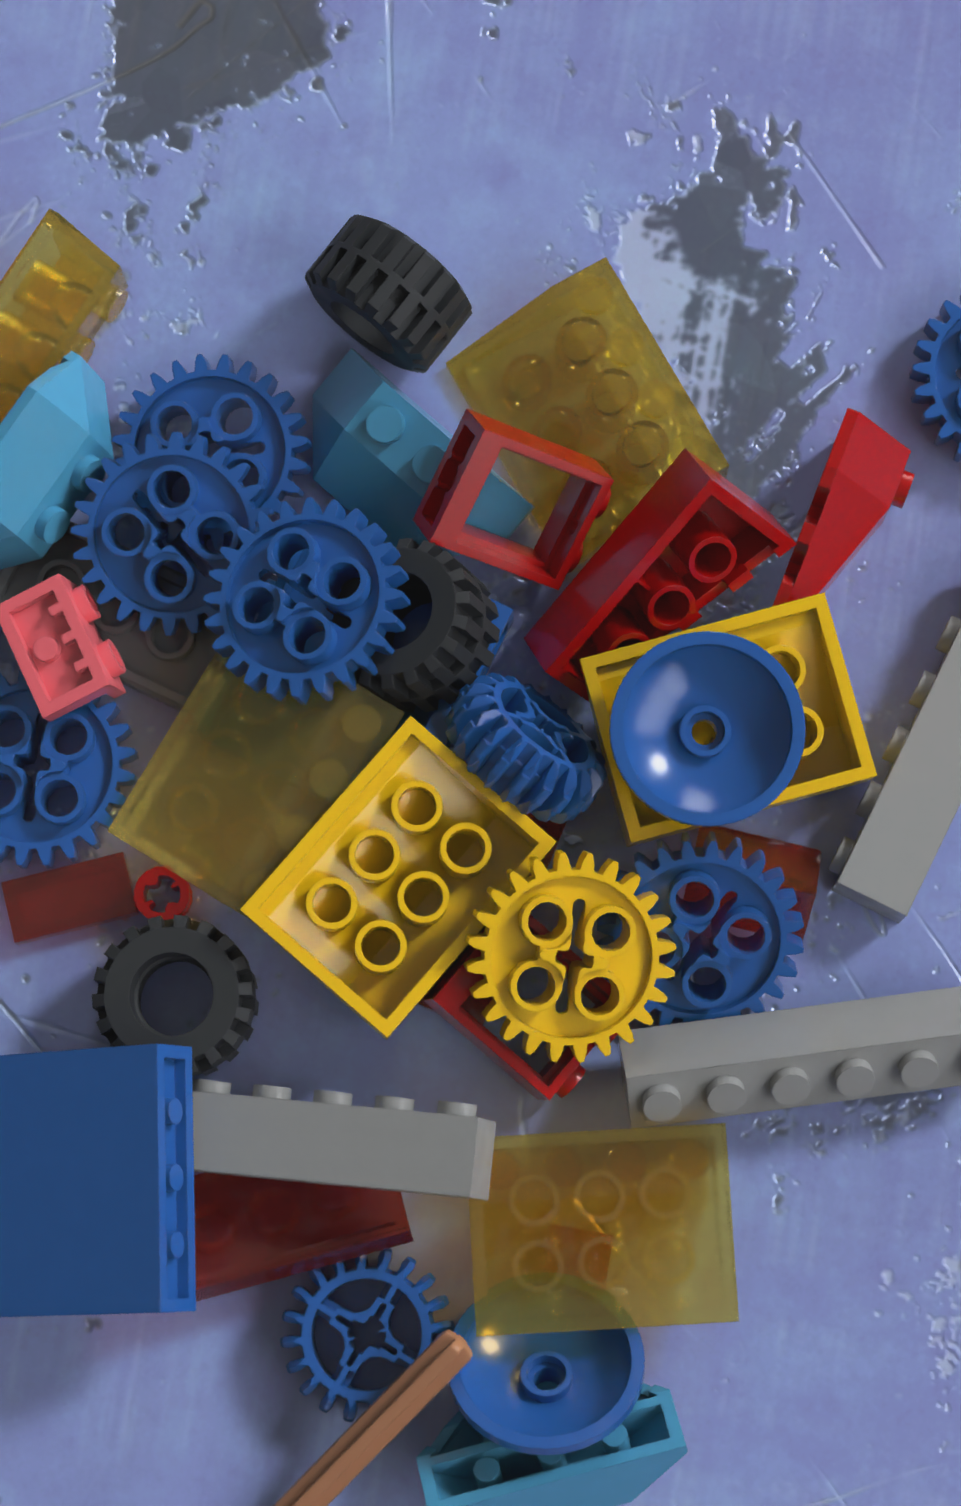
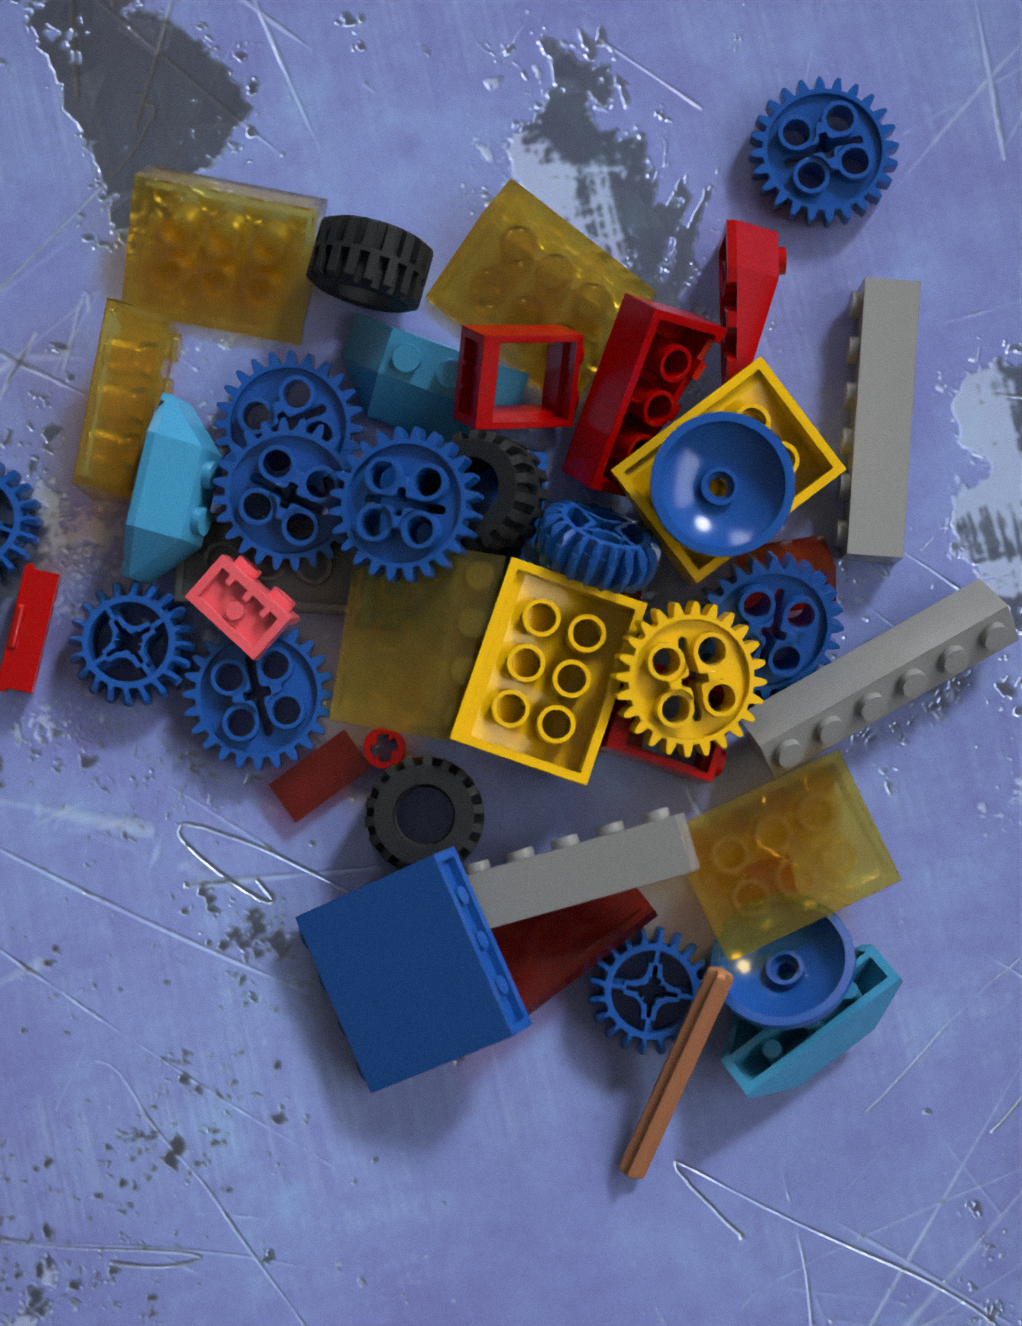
camera: 25 degrees left, 5 degrees up
none -> clear yellow slope [121,165,328,345]

